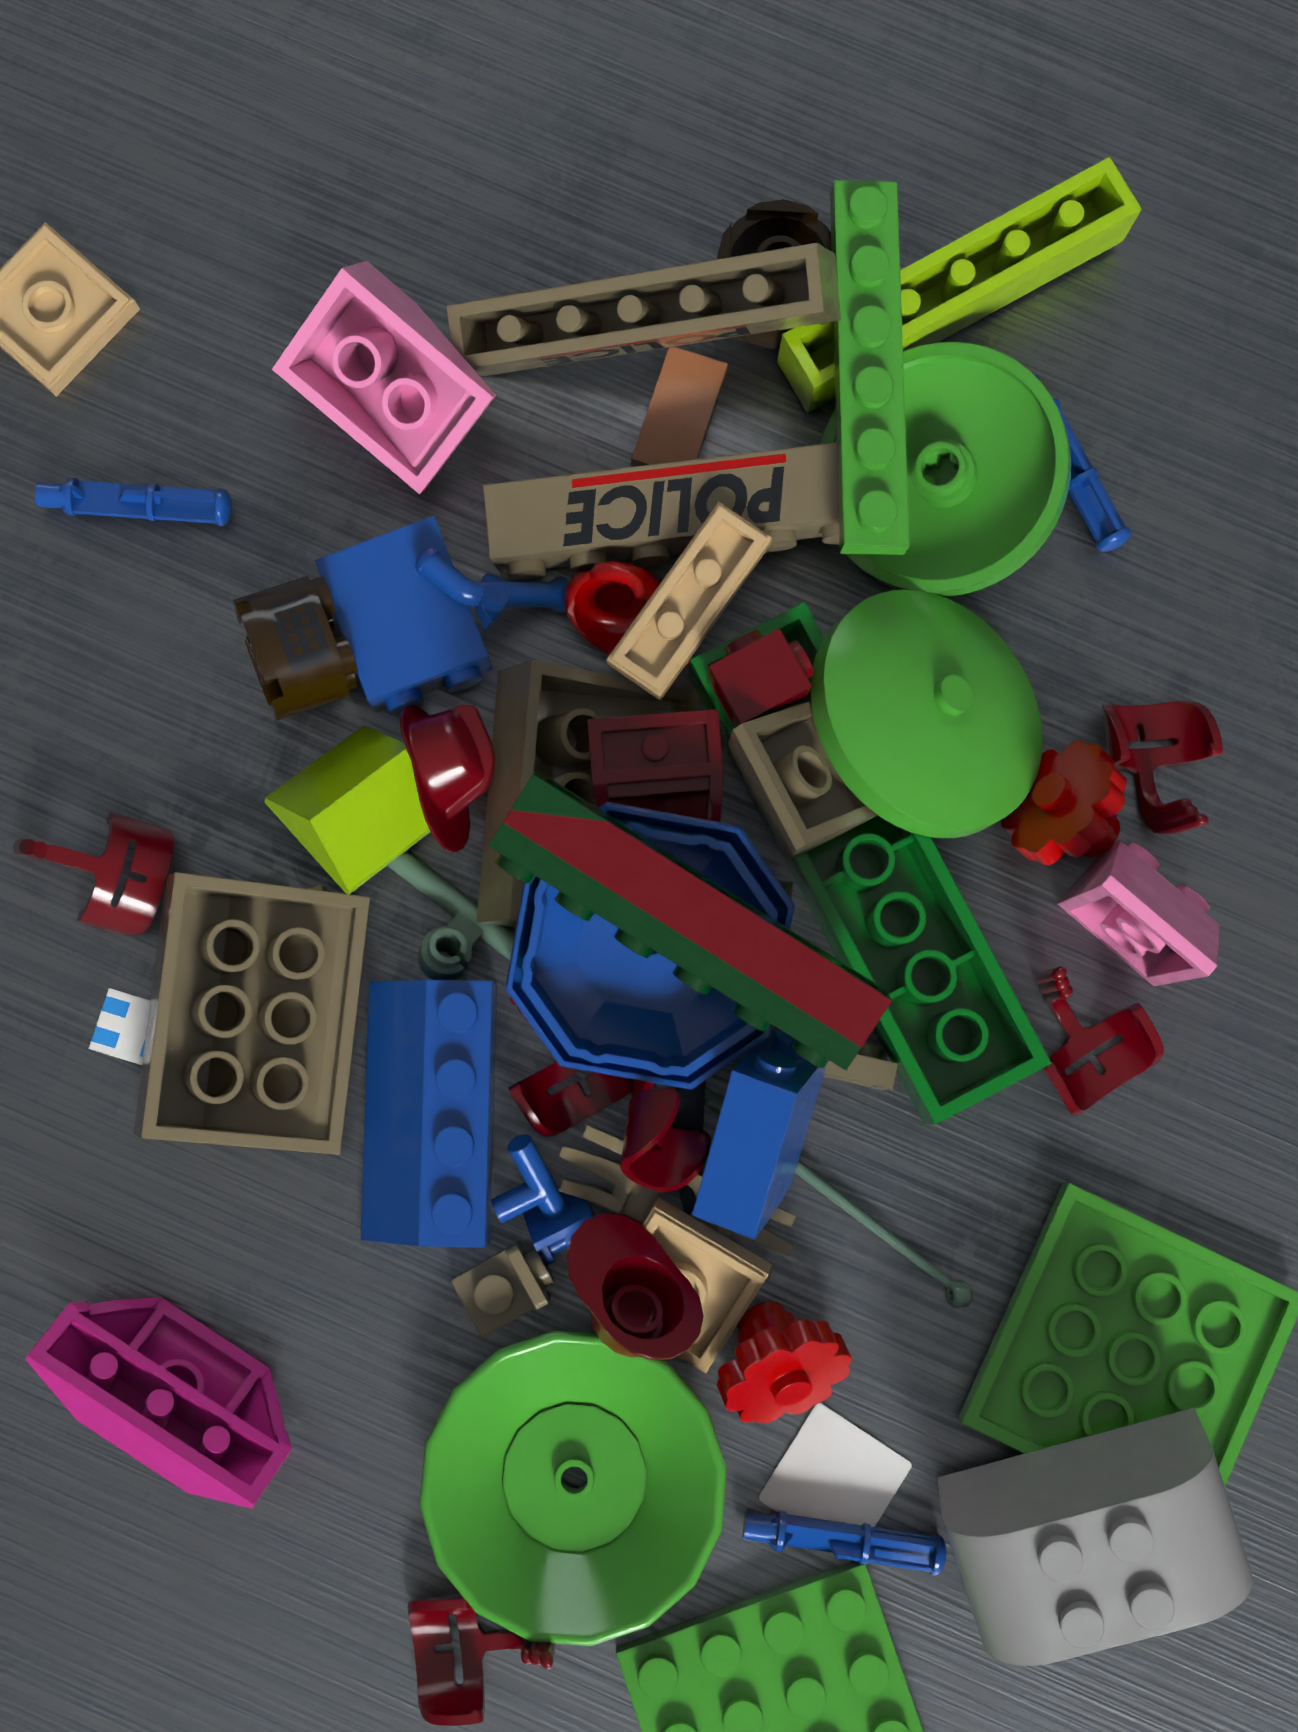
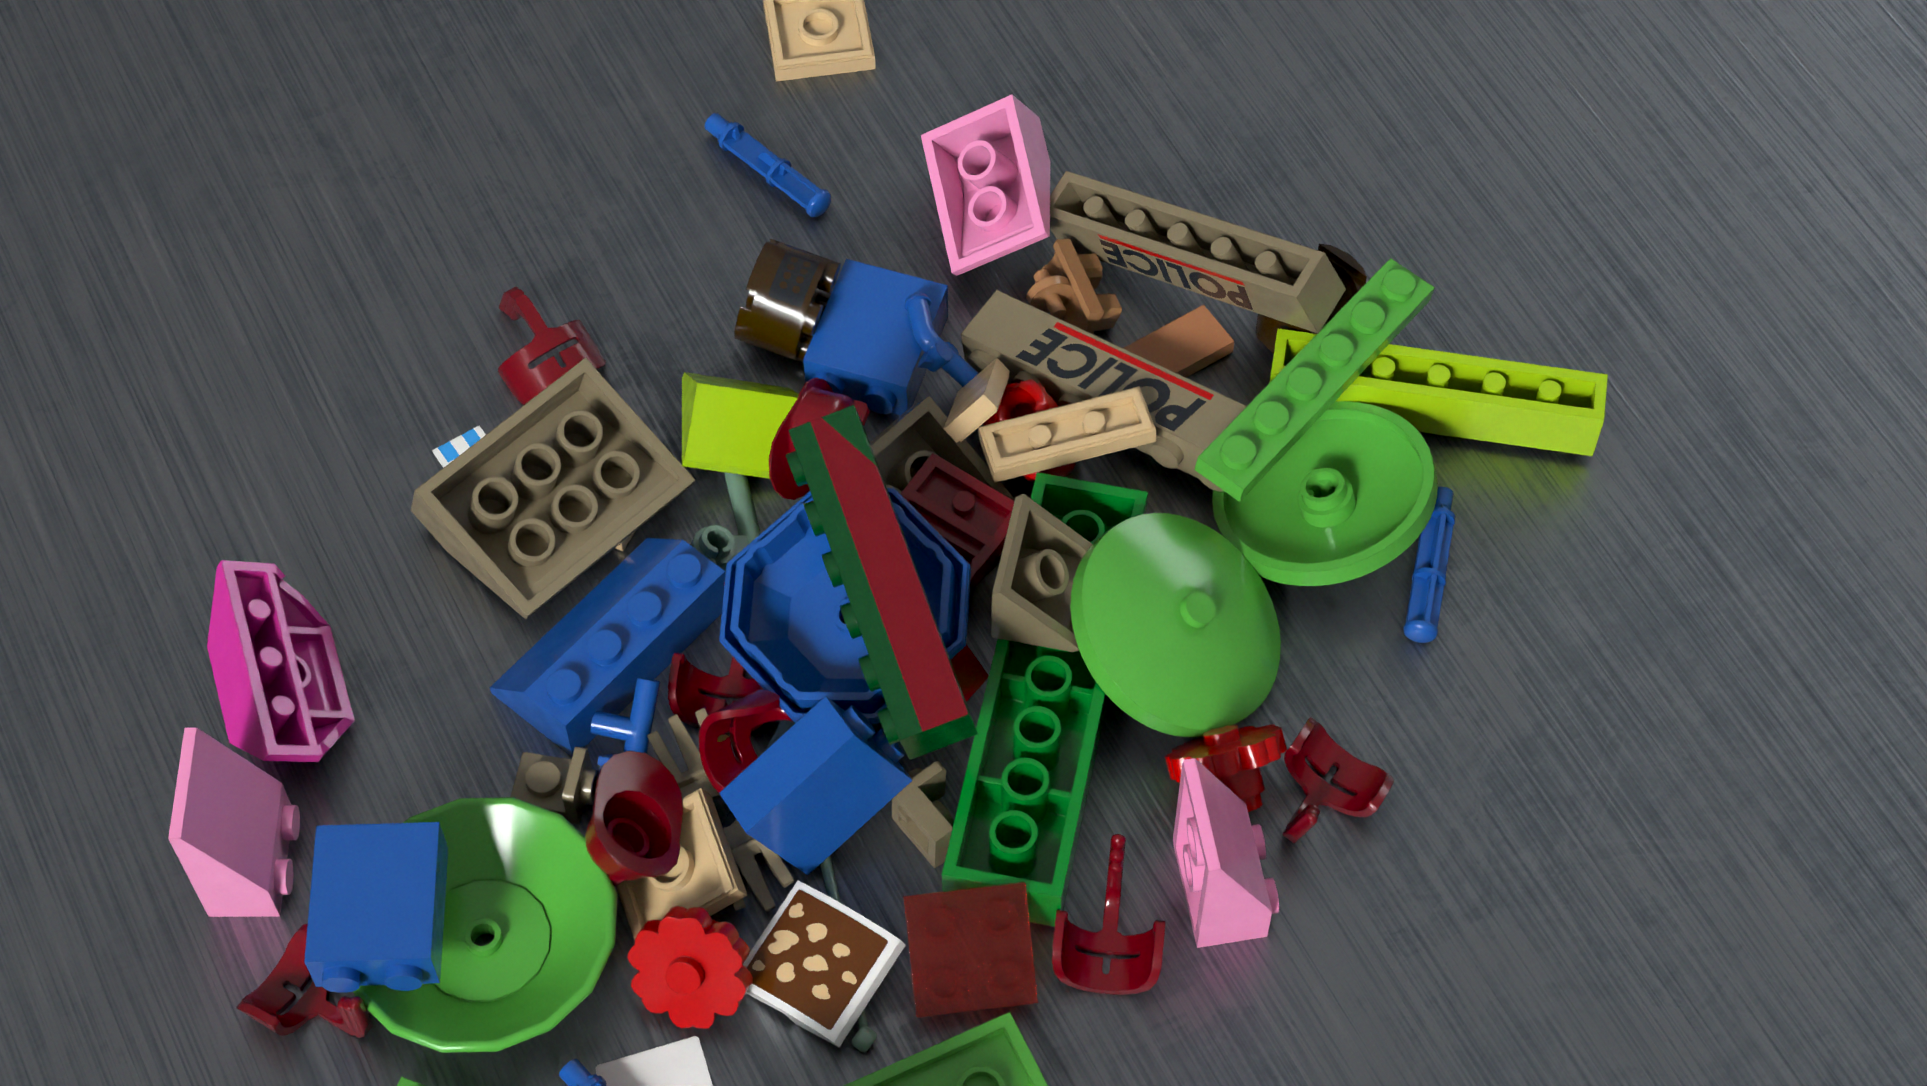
camera: 45 degrees right, 25 degrees down
dark red brick [706,628,814,728] -> none
none -> bright pink slope [168,728,300,917]
none -> blue brick [304,822,448,993]
none -> slope [743,881,905,1047]
none -> clear red hinge [903,882,1038,1017]
none -> tan tile [943,358,1010,443]
none -> medium nougat hips [1026,239,1122,334]

